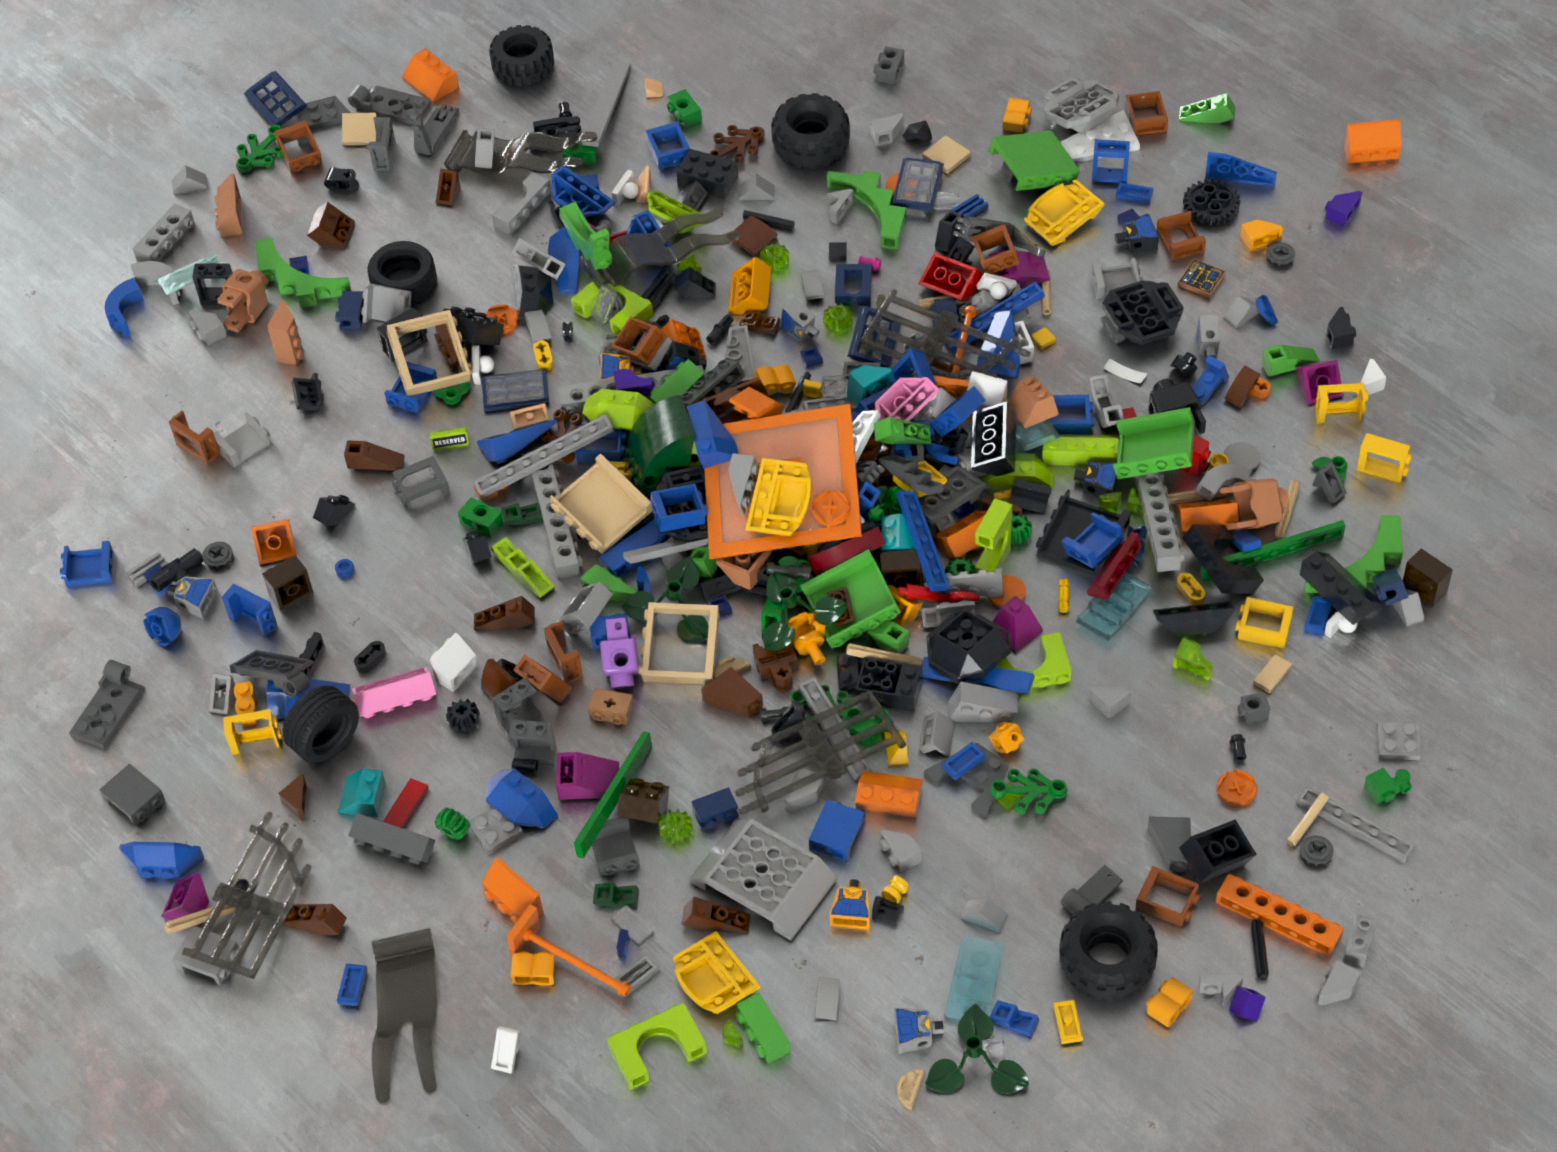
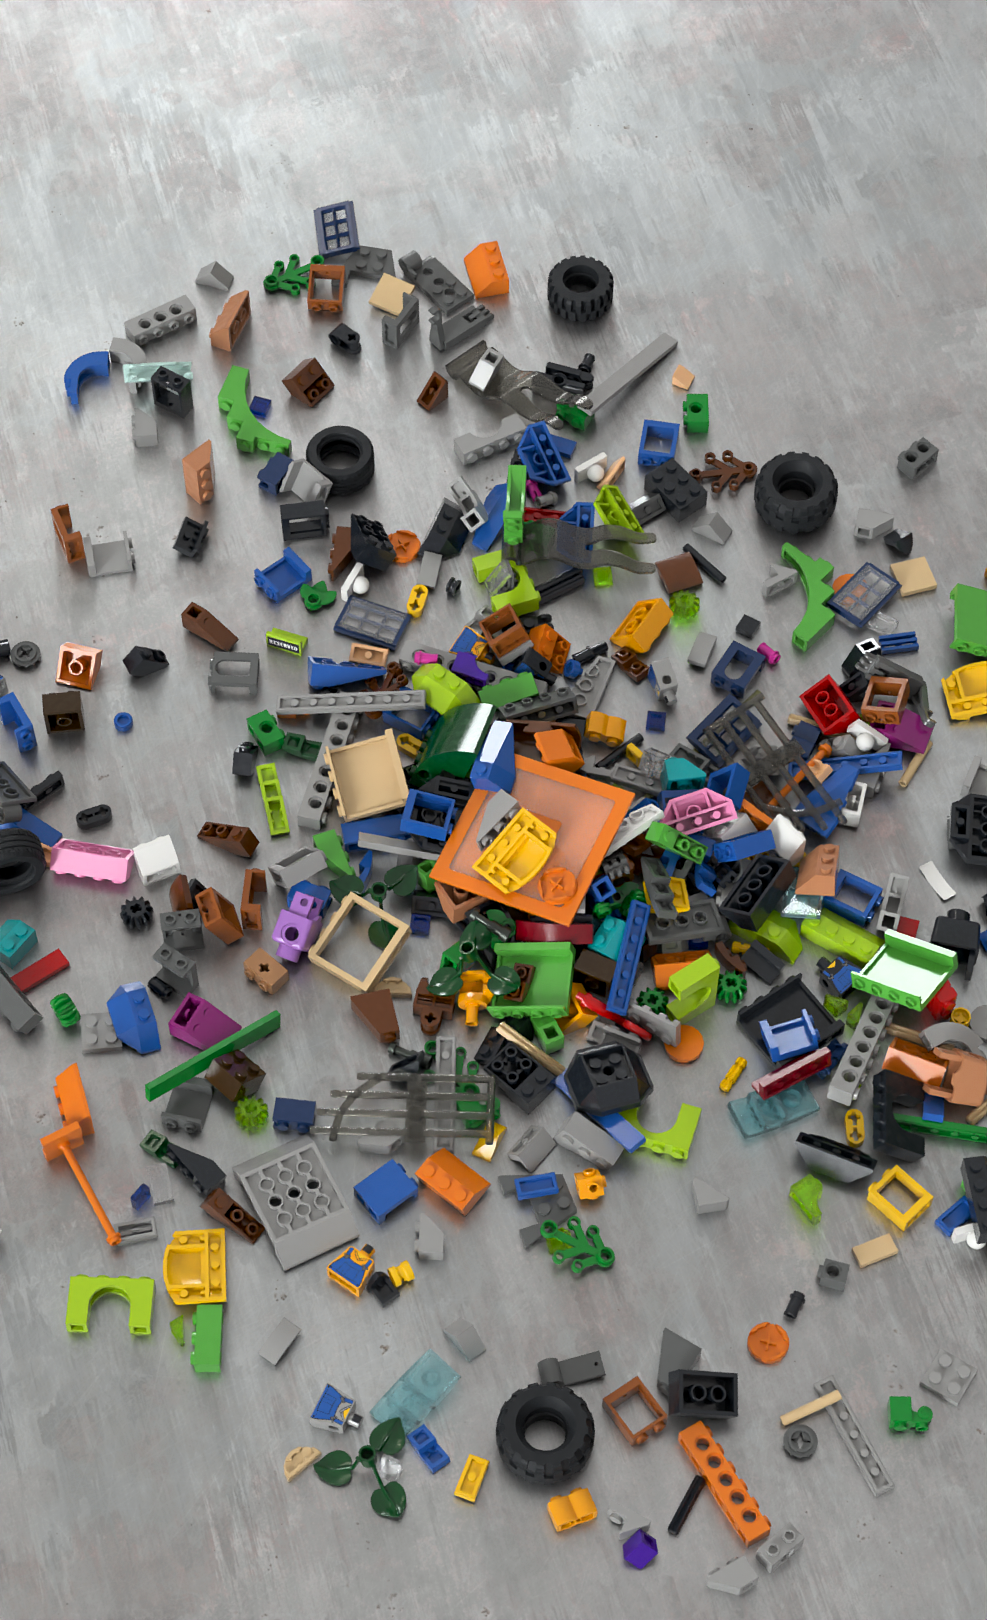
camera: 25 degrees right, 5 degrees up
nougat piece [217,269,268,333] -> none
tan window [387,310,473,396] -> none
light orange brick [511,951,556,985] -> none
black slope [675,267,716,298] -> none
clear neon green gear [823,303,853,333] -> none
magenta slope [992,595,1043,654] -> none
yellow tile [1031,327,1056,350] -> none
none -> black slope [166,1143,226,1196]
none -> dark pink pin [414,650,438,665]
none -> blue tile [563,659,583,679]
none -> light nougat tile [806,759,833,784]

